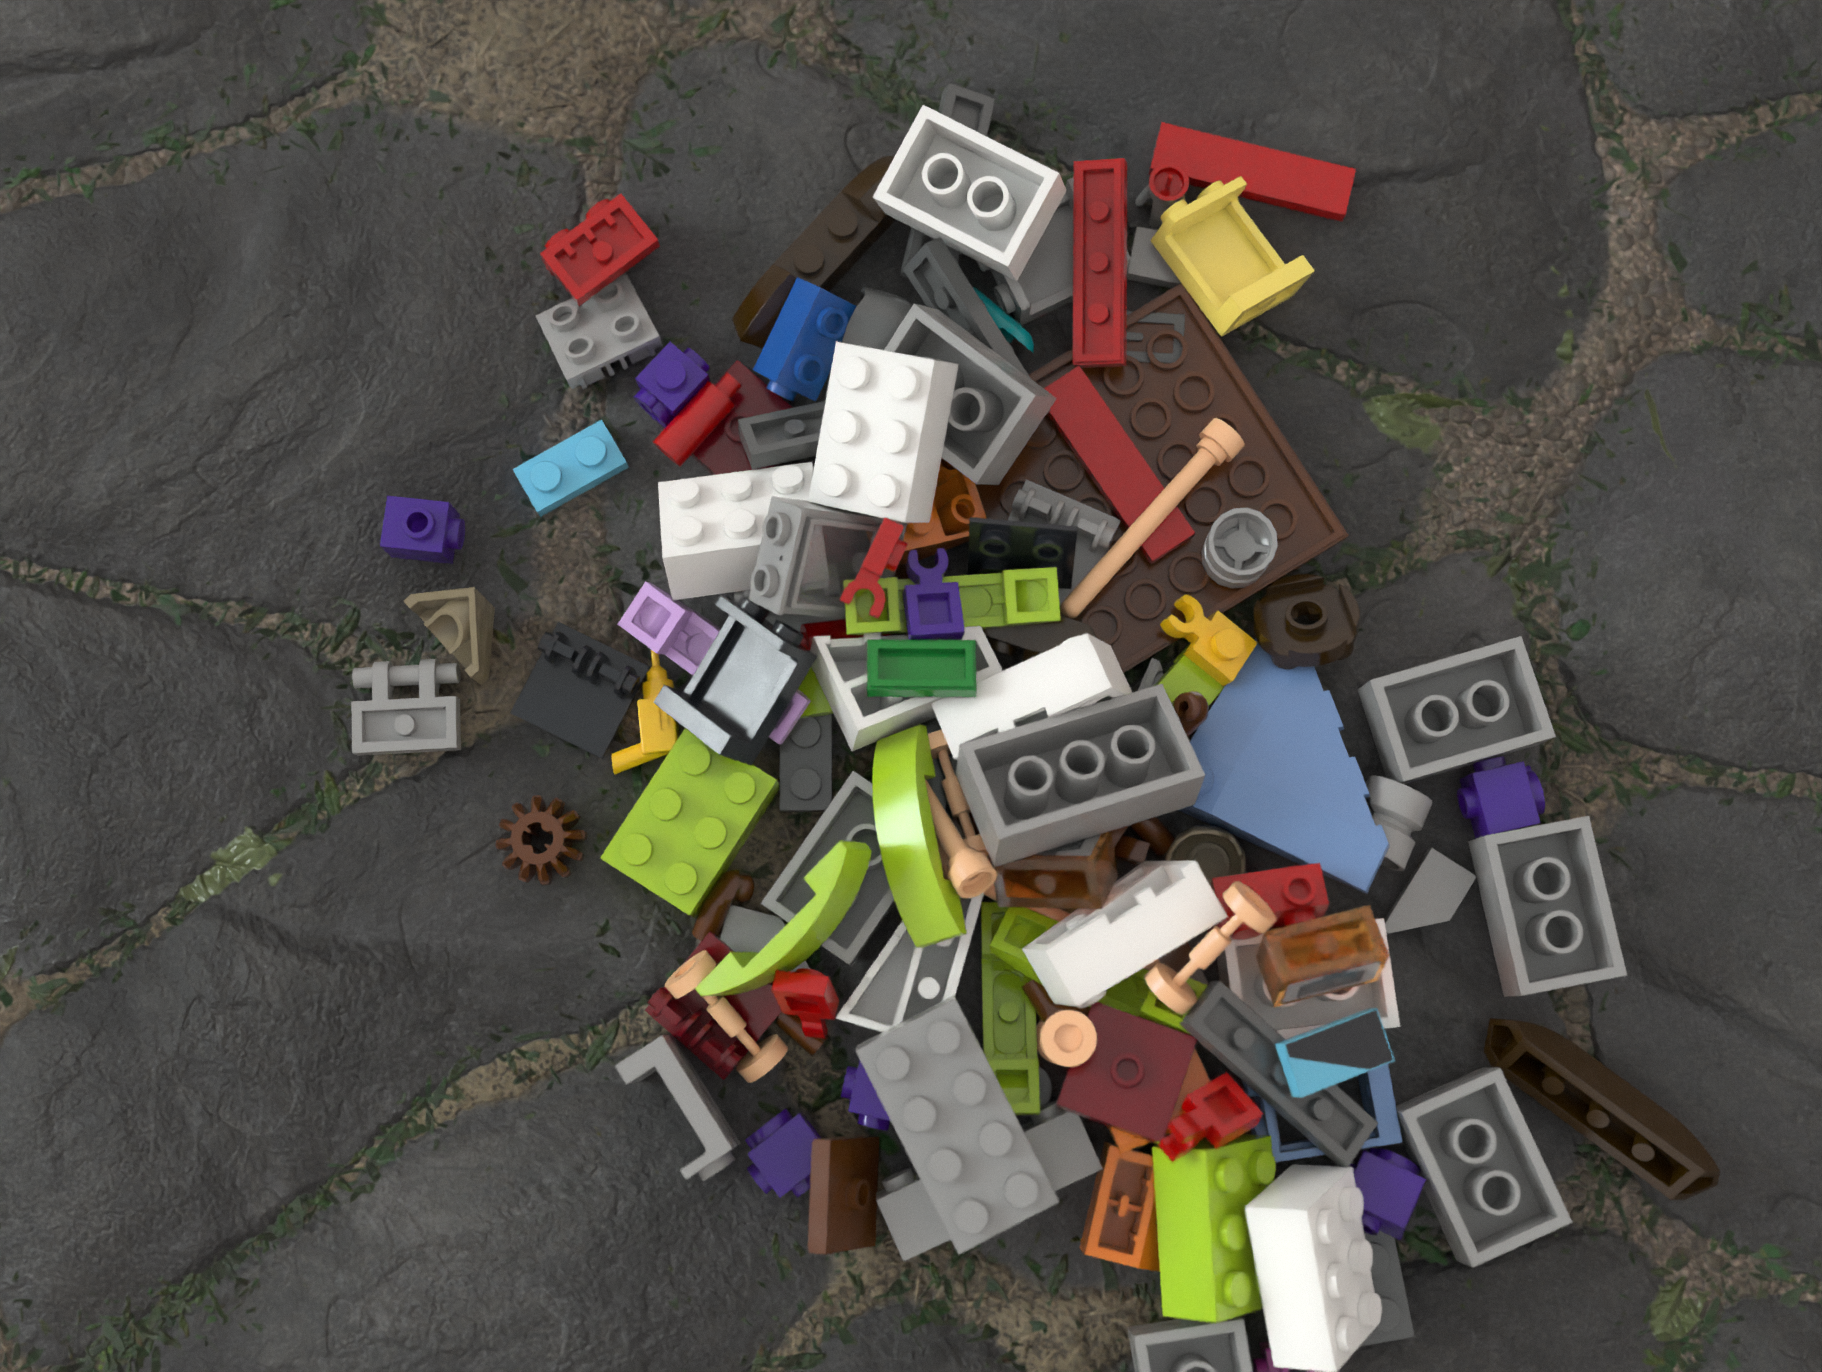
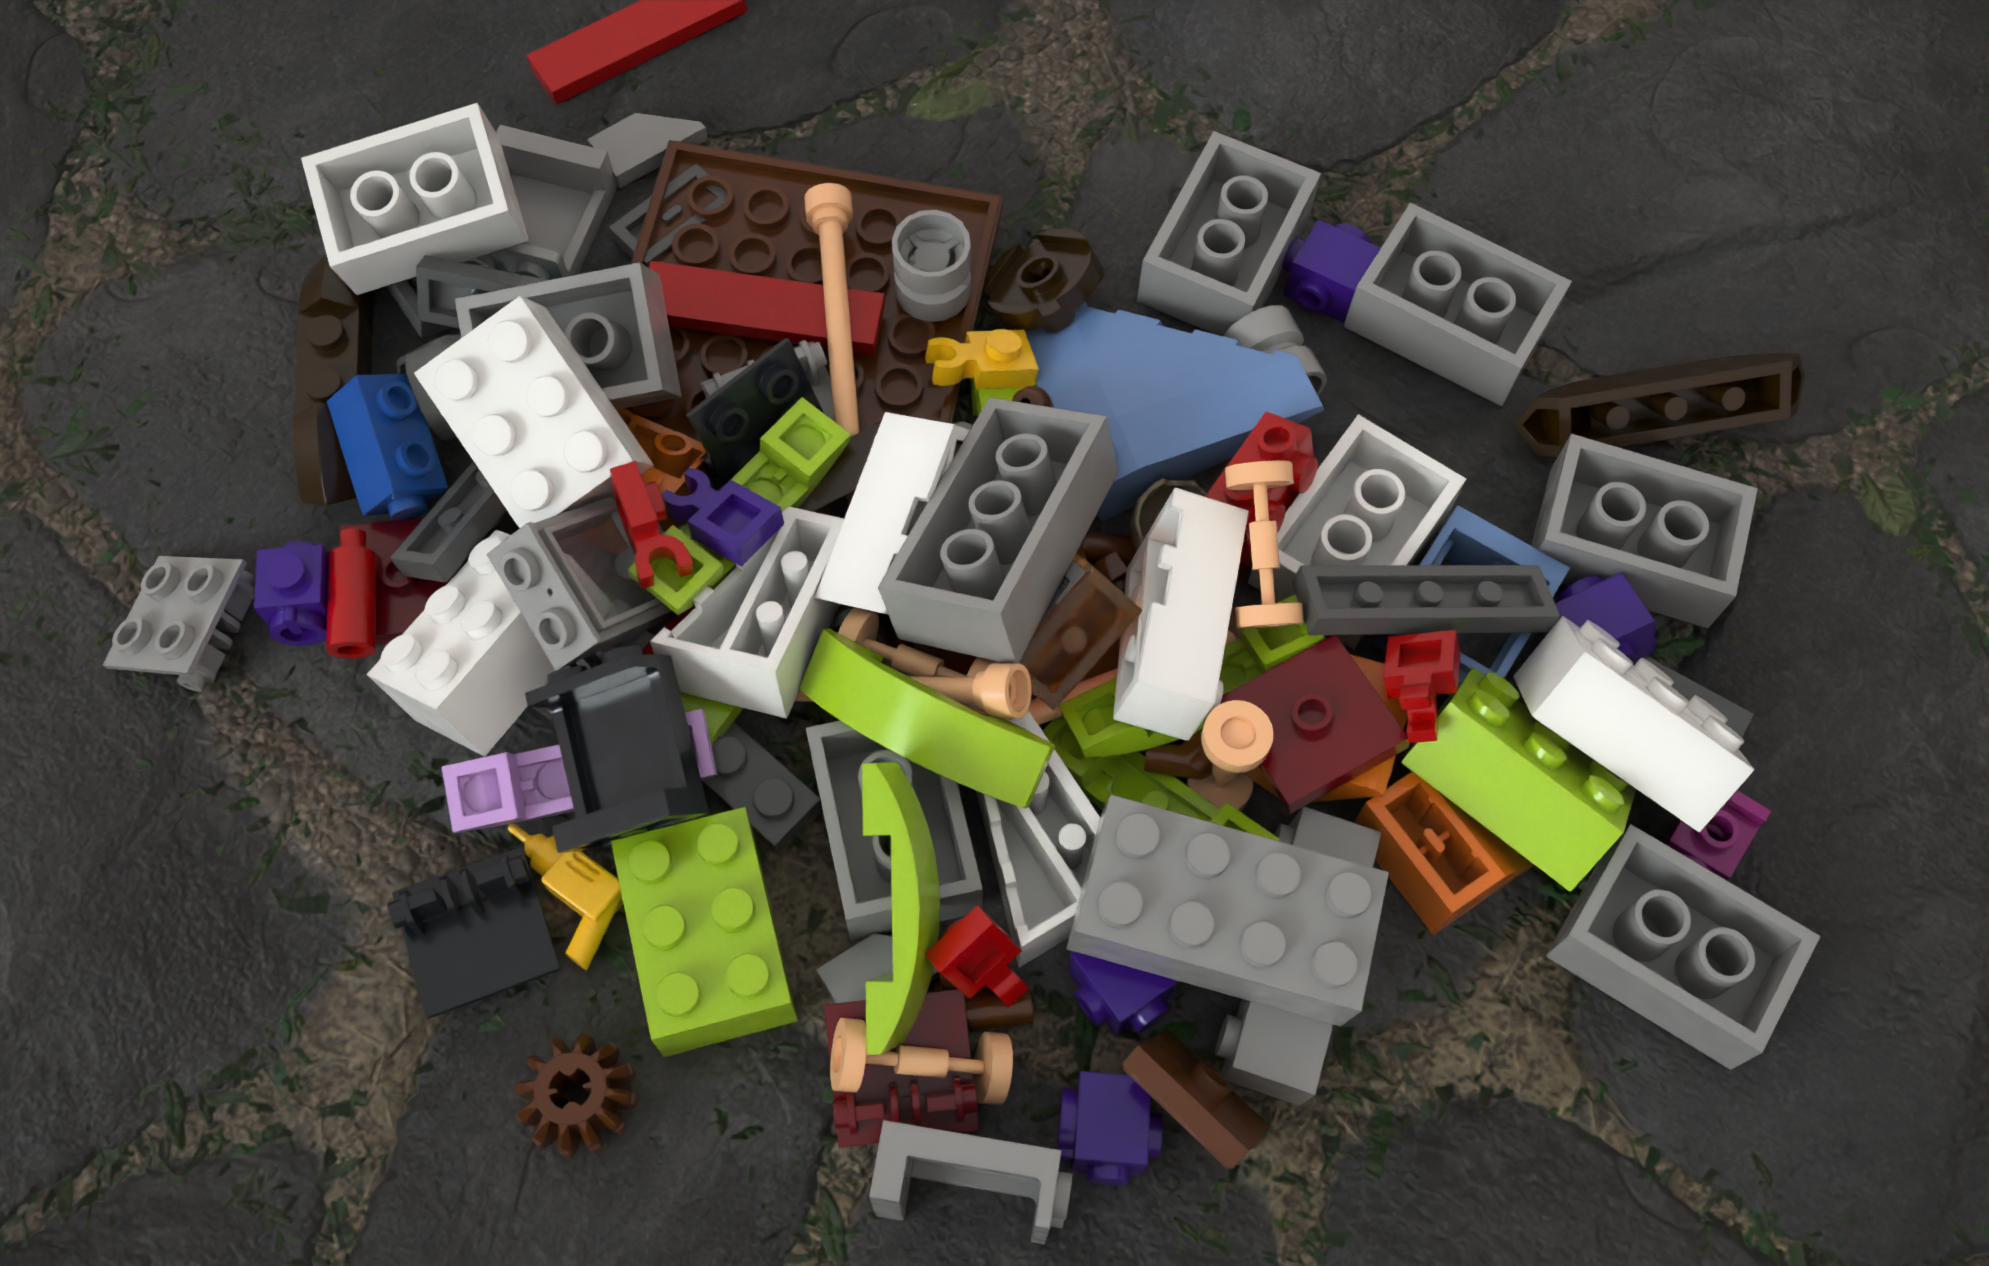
camera: 50 degrees left, 15 degrees down
light grey plate [351,659,461,756] -> none
dark purple brick [380,496,465,564] -> none
dark tan slope [404,587,495,685] -> none
medium azure plate [513,420,629,517] -> none
red bracket [540,194,660,306] -> none
reddish brown arm [692,870,755,941] -> none
green tile [867,639,977,697] -> none
red tile [1073,158,1127,368] -> none
red piece [1135,163,1189,228] -> none
light yellow panel [1150,176,1315,337] -> none
clear orange brick [1256,905,1389,1007] -> none
tile [1275,1008,1395,1098] -> none
light grey tile [1384,848,1477,934] -> none

